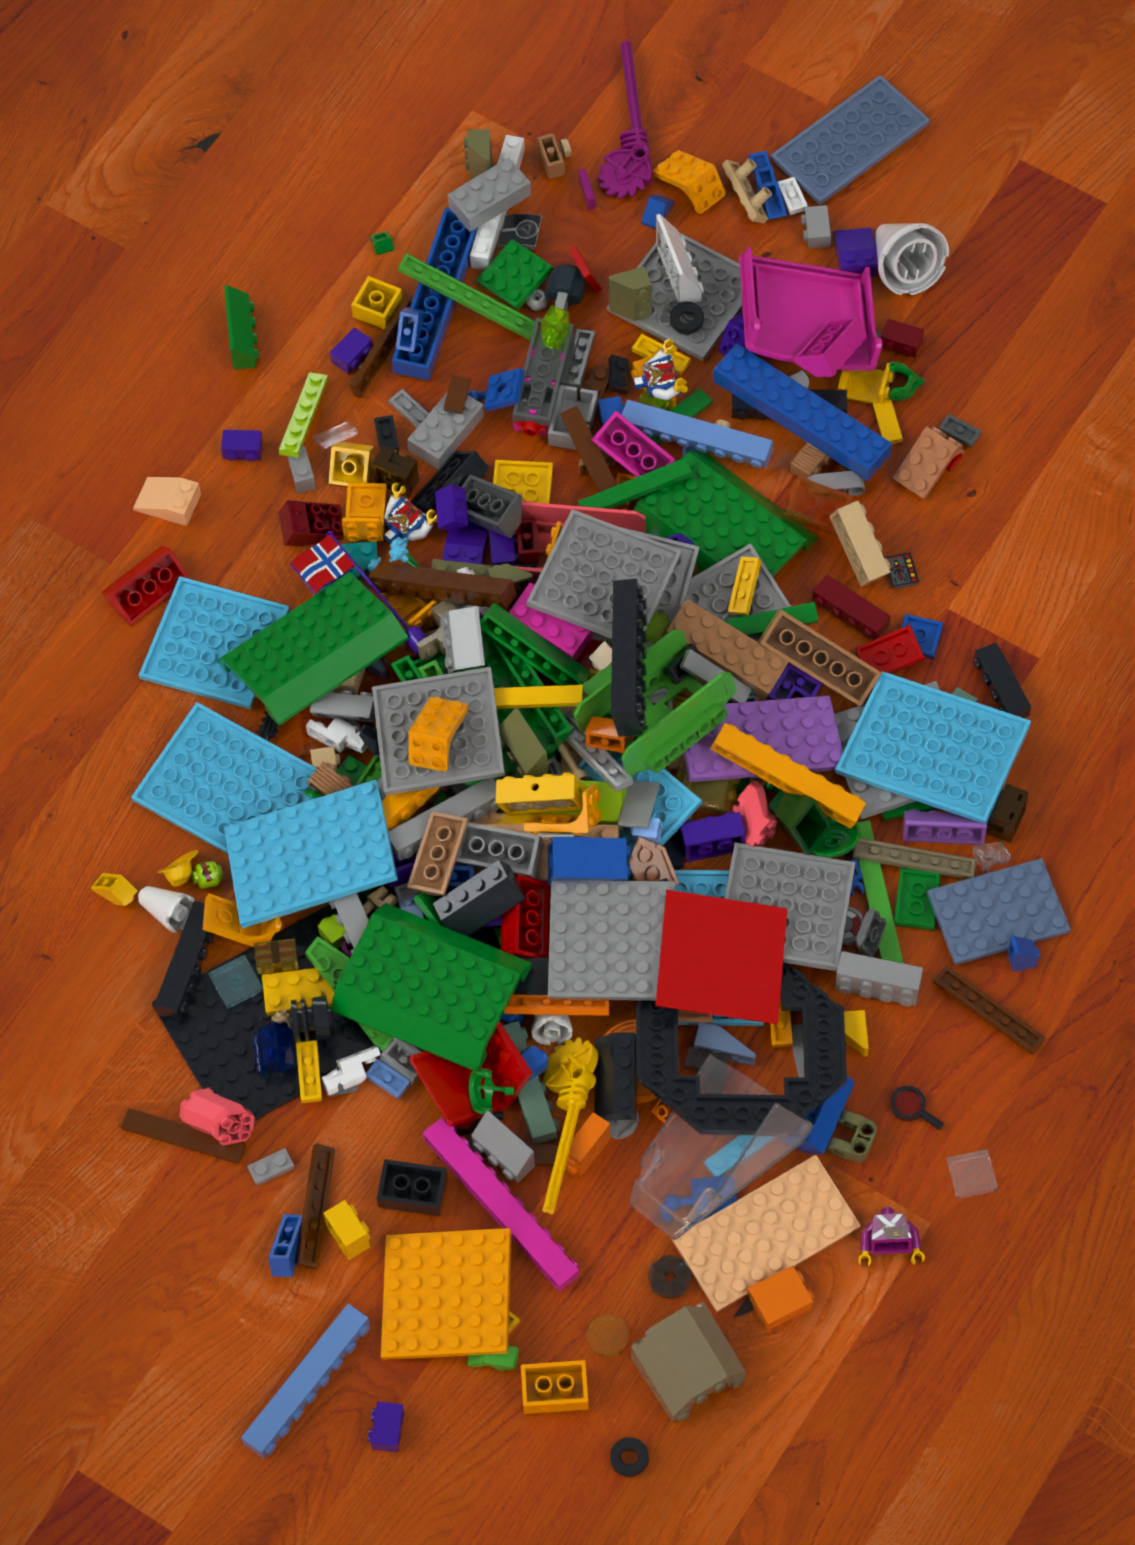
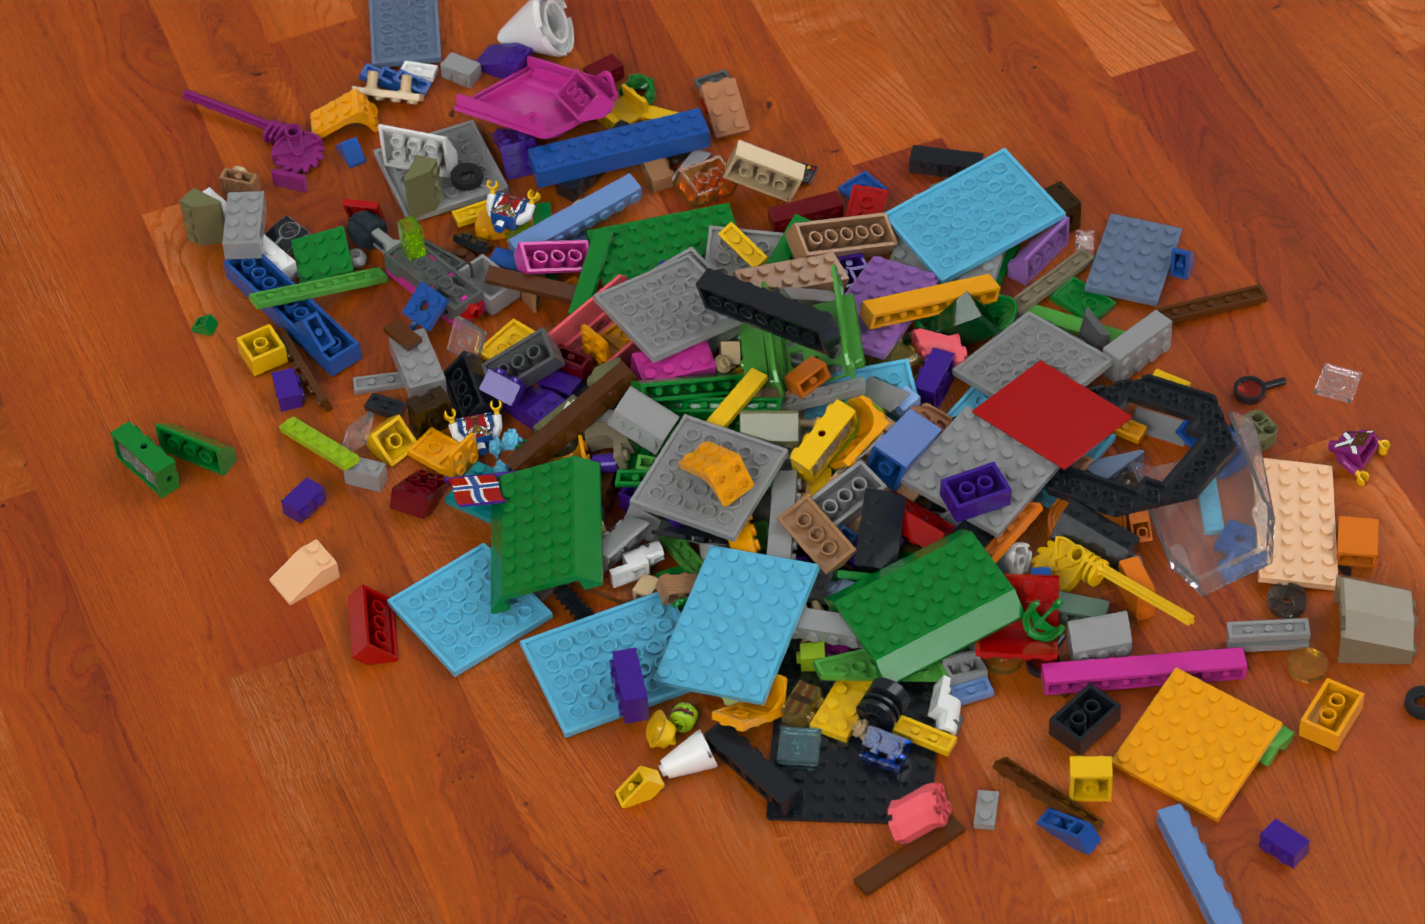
camera: 55 degrees left, 15 degrees down
none -> green brick [110,421,180,499]
none -> clear tile [447,316,487,357]
none -> dark purple brick [609,647,649,724]
none -> tan plate [714,355,731,374]
none -> dark purple brick [939,462,1012,523]
none -> light grey brick [1226,618,1311,652]

